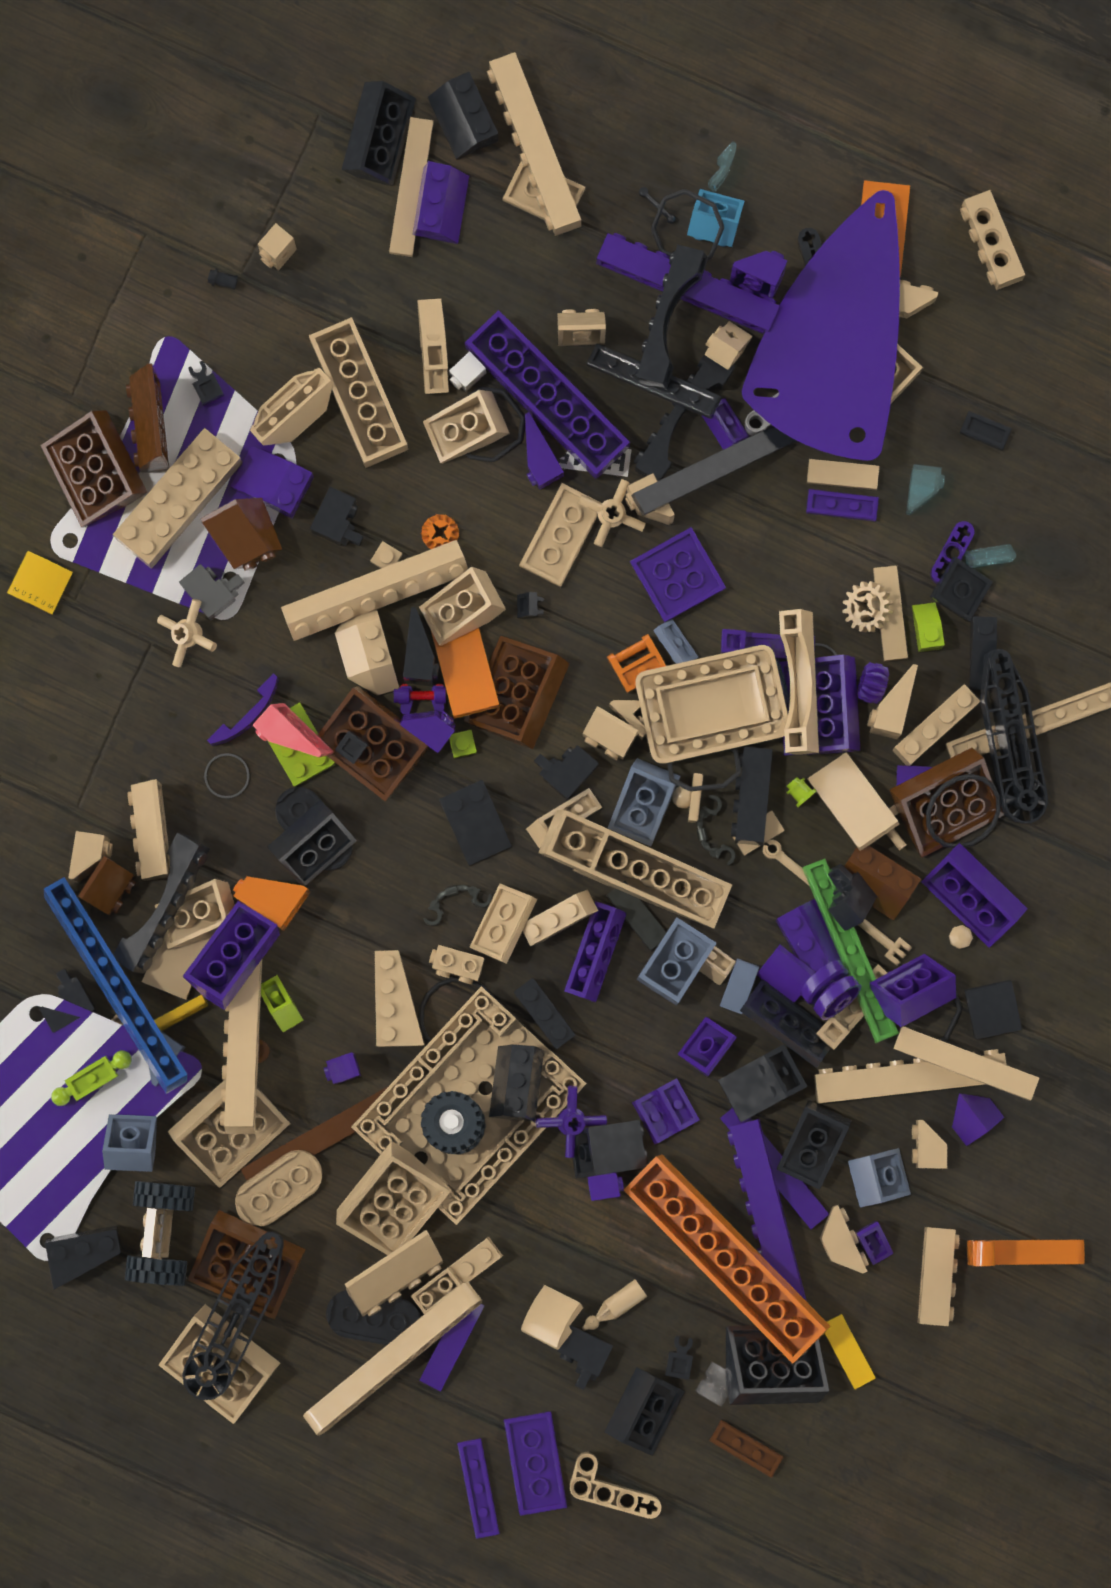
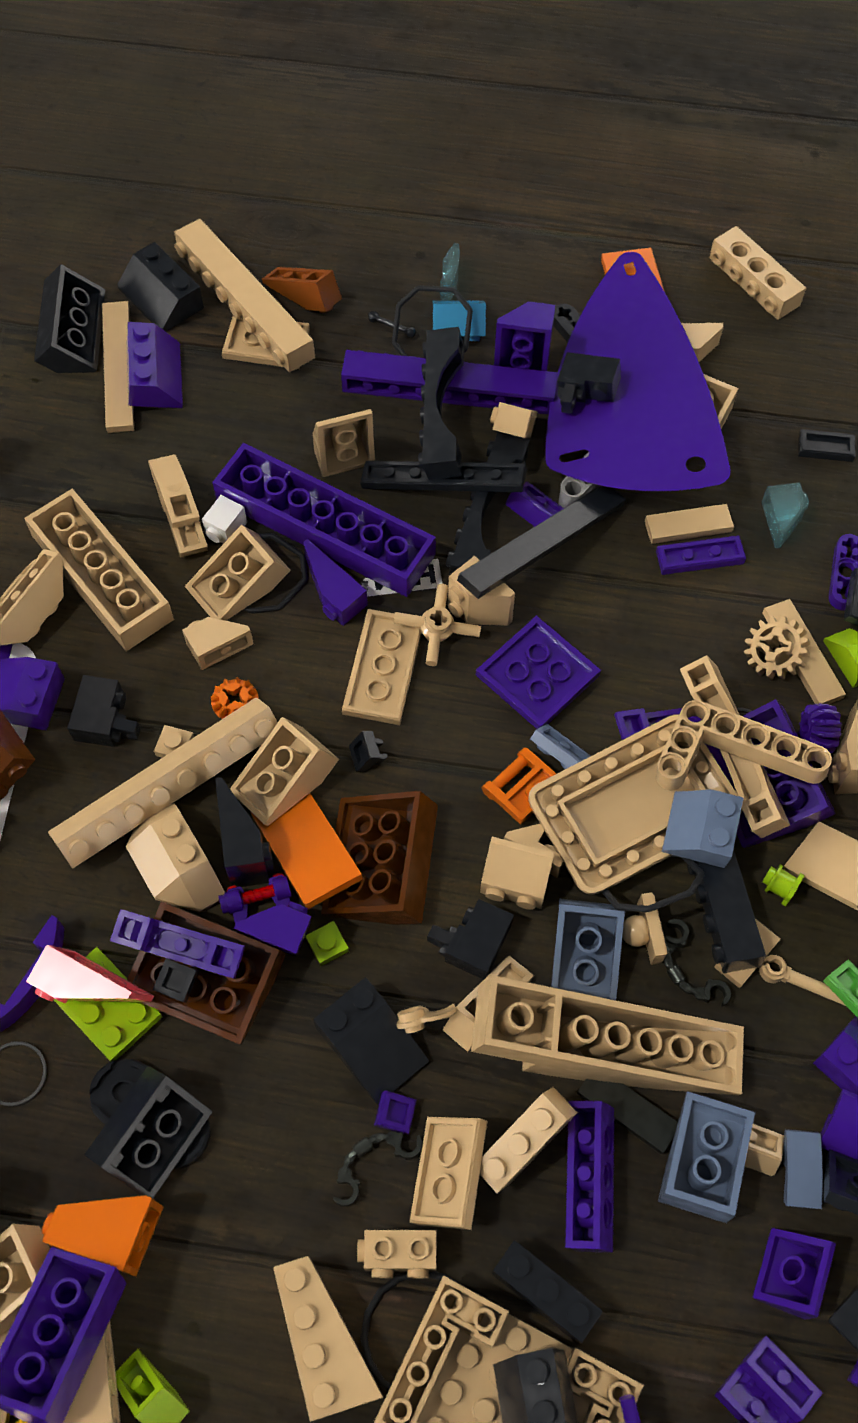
camera: 15 degrees left, 20 degrees down
none -> dark purple slope [110,909,245,979]
none -> tan slope [182,617,254,670]
none -> dark orange slope [262,267,342,313]
none -> dark purple tile [374,1090,417,1135]
none -> tan plate [396,1004,457,1033]
none -> black hinge [557,352,621,413]
none -> tan beam [656,700,832,791]
none -> sand blue slope [661,790,743,868]

